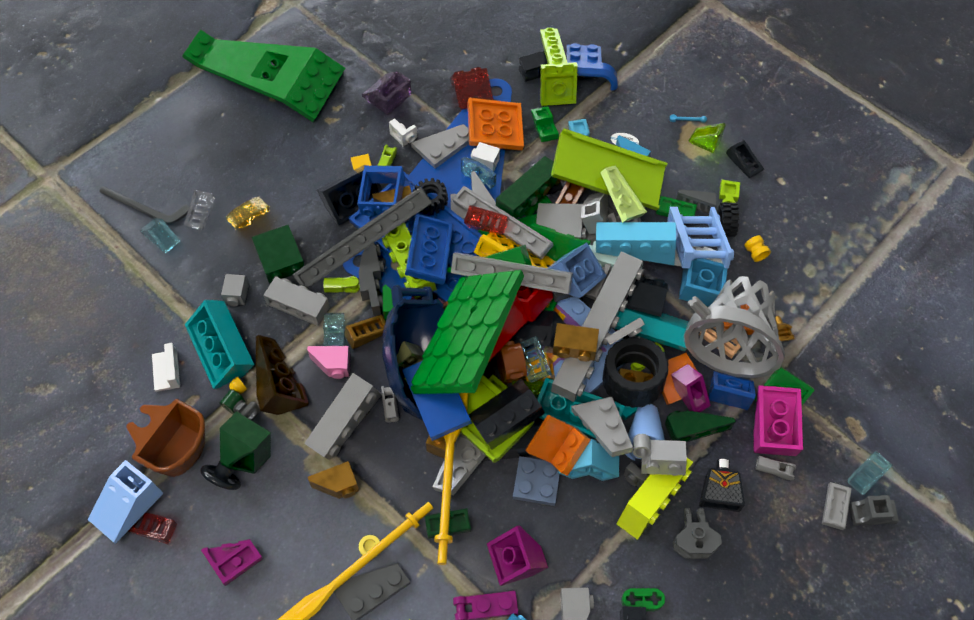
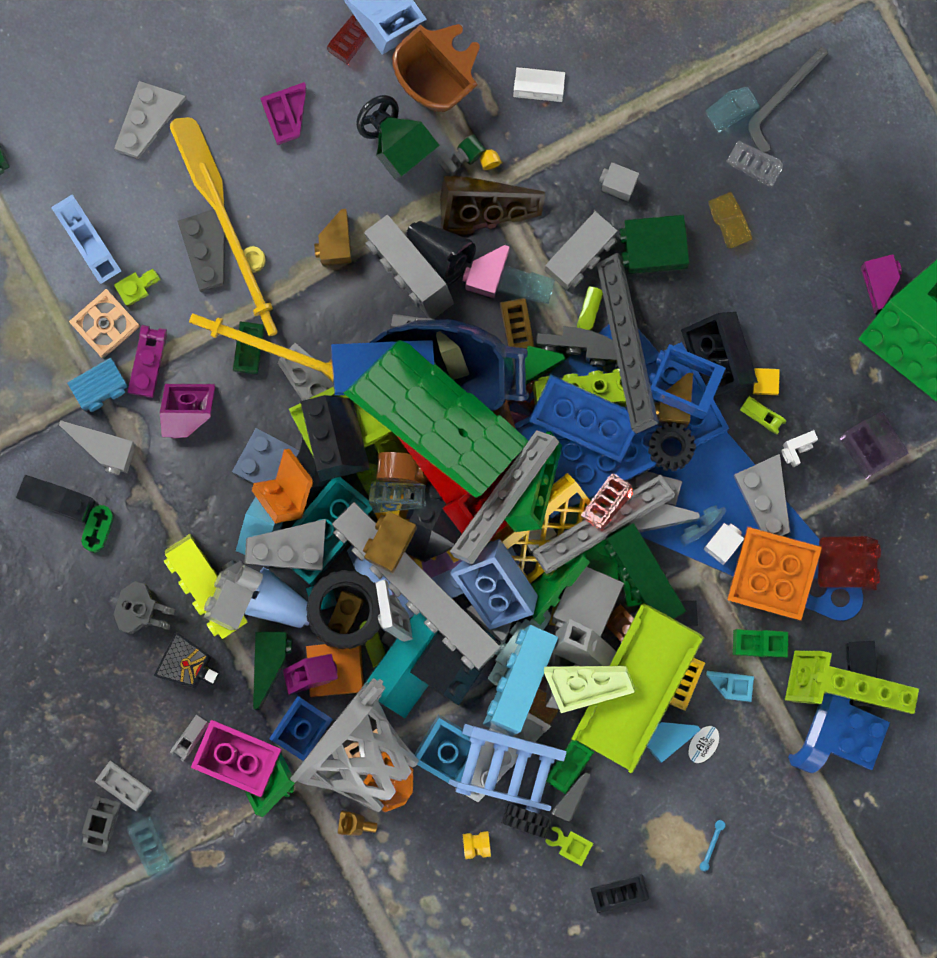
camera: 110 degrees right, 20 degrees up
teal slope [185,300,254,389] -> none
clear neon green slope [688,123,726,153] -> none
none -> black cone [406,221,476,284]
none -> magenta slope [861,254,902,314]

